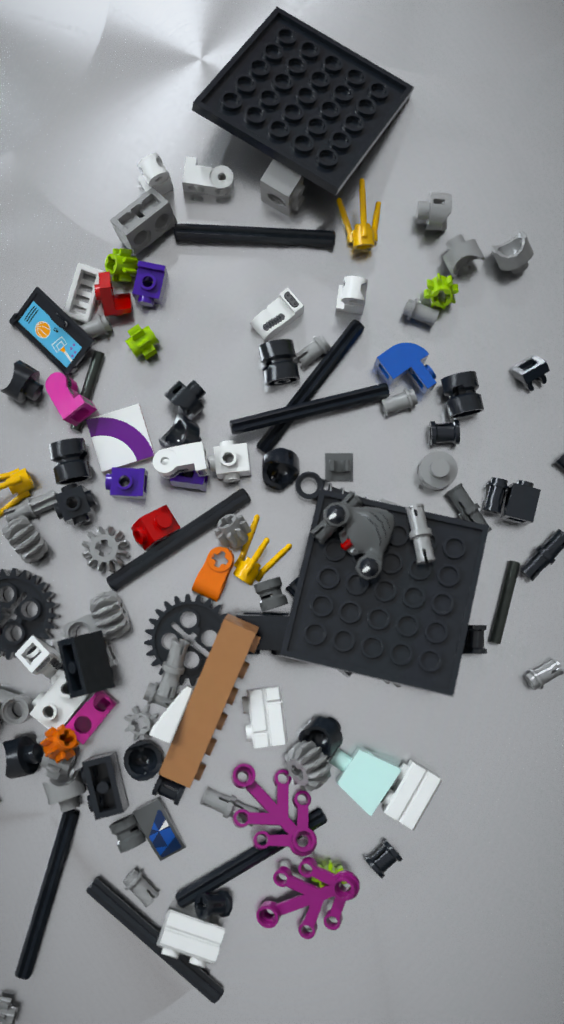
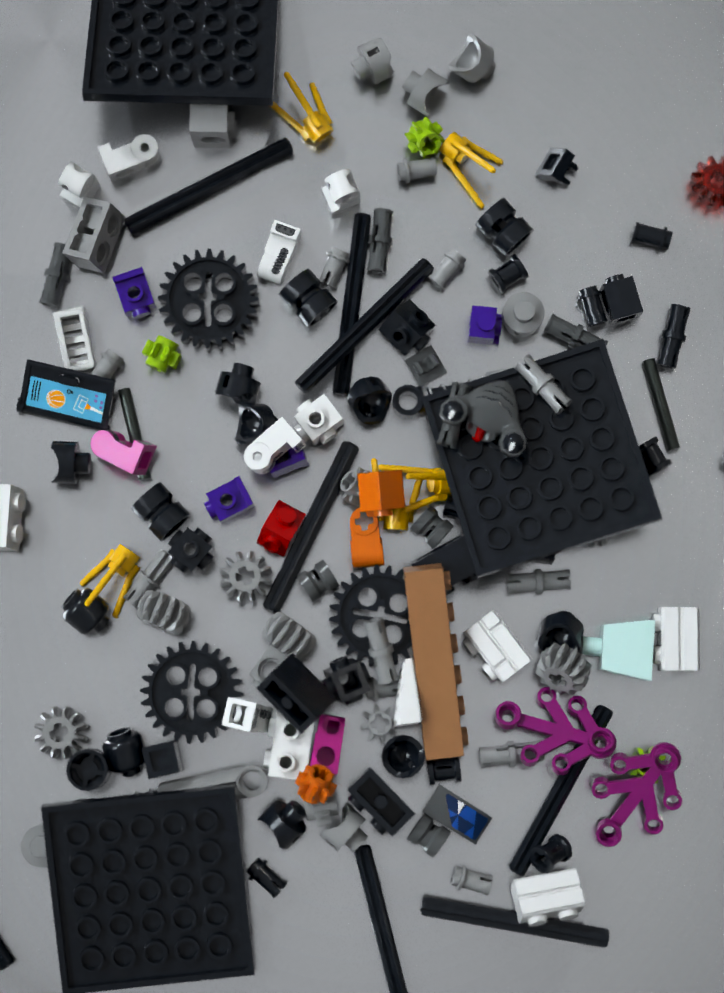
camera: 30 degrees left, 0 degrees up
tile [86,403,155,473] -> none
red bracket [94,271,132,316] -> none
lime gear [105,248,138,282] -> none
black bush [365,839,403,879] -> none
blue brick [375,343,437,394] -> none
none -> dark grey pin [39,242,70,308]
none -> black gear [158,249,259,351]
none -> dark grey wheel [297,560,340,602]
none -> black brick [322,656,371,704]
none -> orange brick [357,470,405,517]
none -> dark grey pin [367,208,394,273]
none -> black brick [378,299,436,356]
none -> yellow plant [378,464,451,513]
none -> yellow plant [439,132,503,209]
none -> dark purple brick [468,305,502,345]
none -> light grey pin [506,569,571,594]

